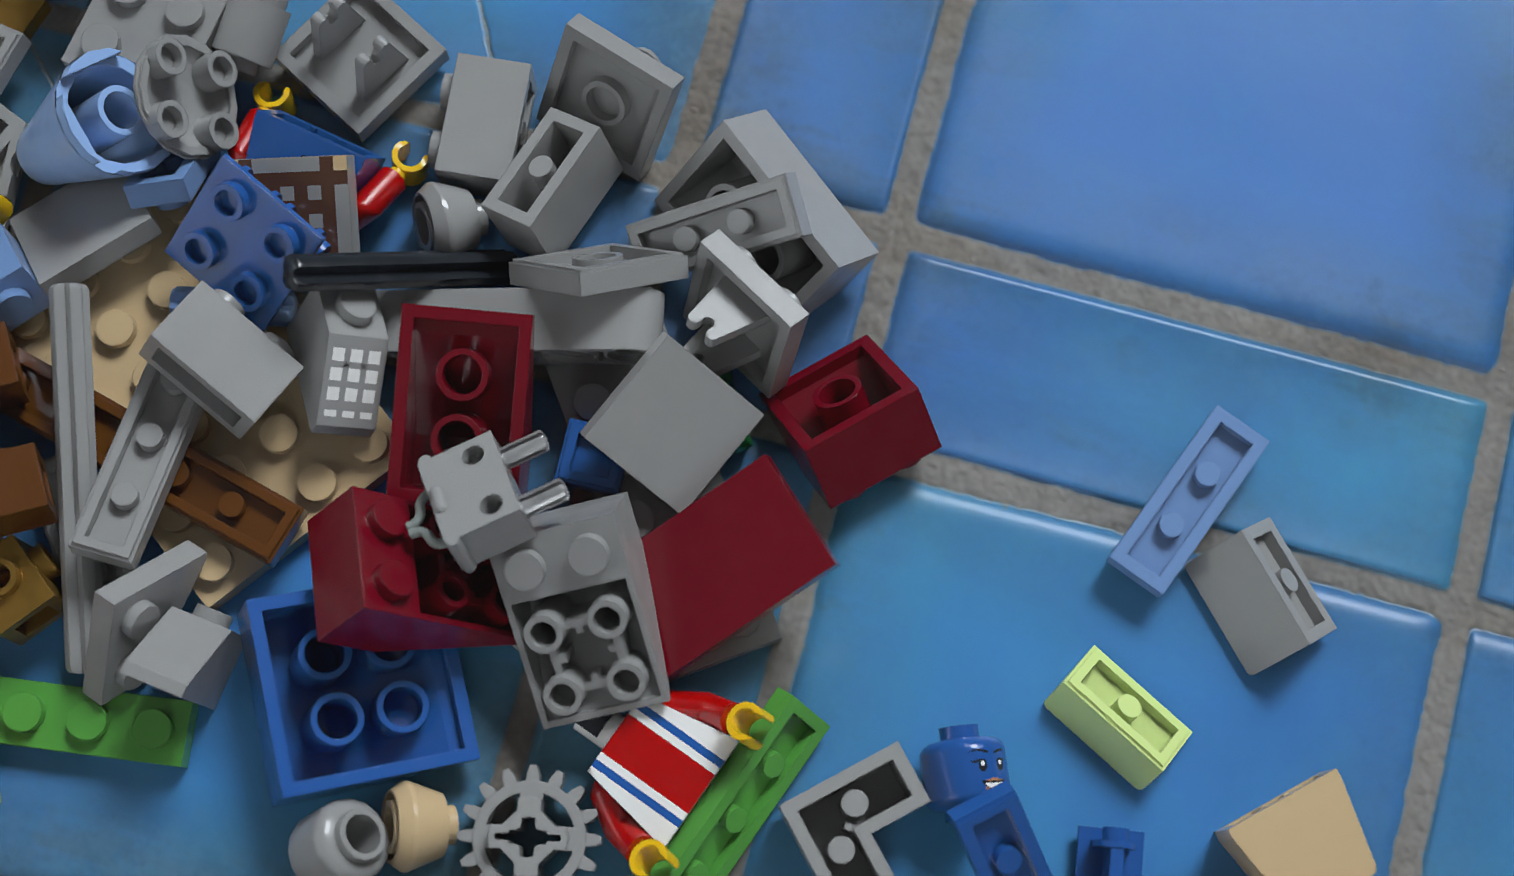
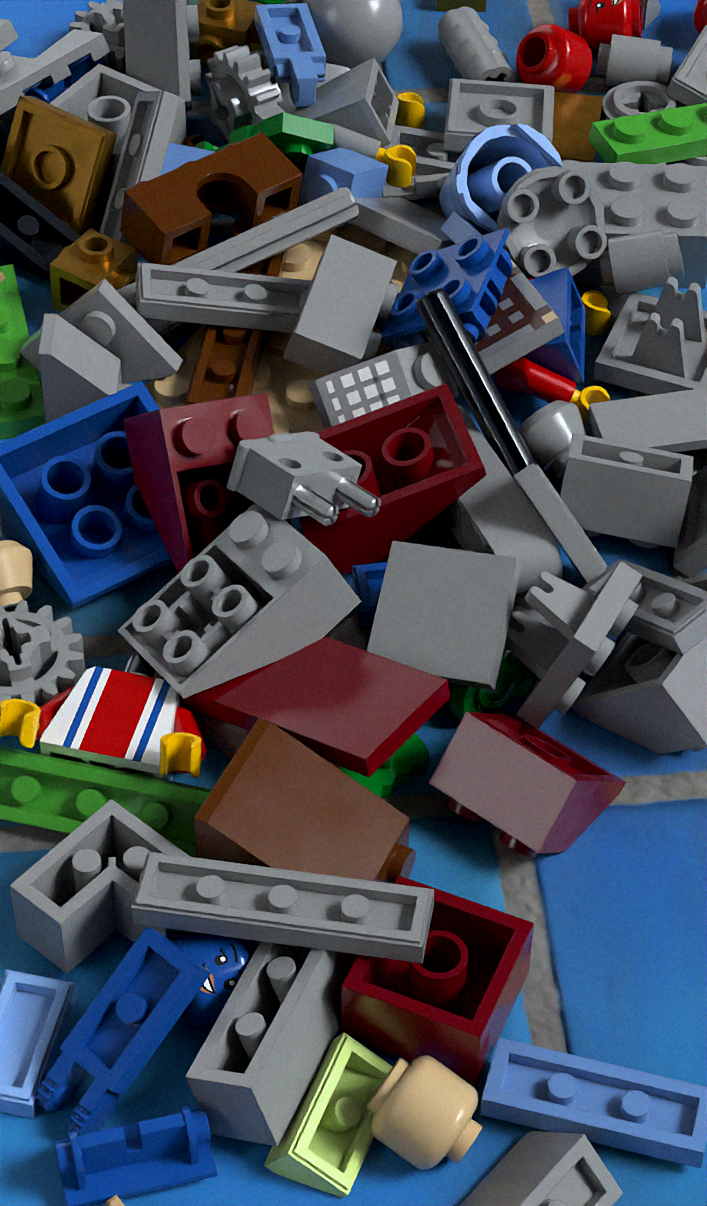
camera: 70 degrees right, 30 degrees down
none -> light grey tile [131,851,434,963]
none -> light grey brick [185,941,357,1147]
none -> reddish brown slope [194,718,416,884]
none -> dark red brick [341,876,534,1086]
none -> tan head [366,1055,482,1170]

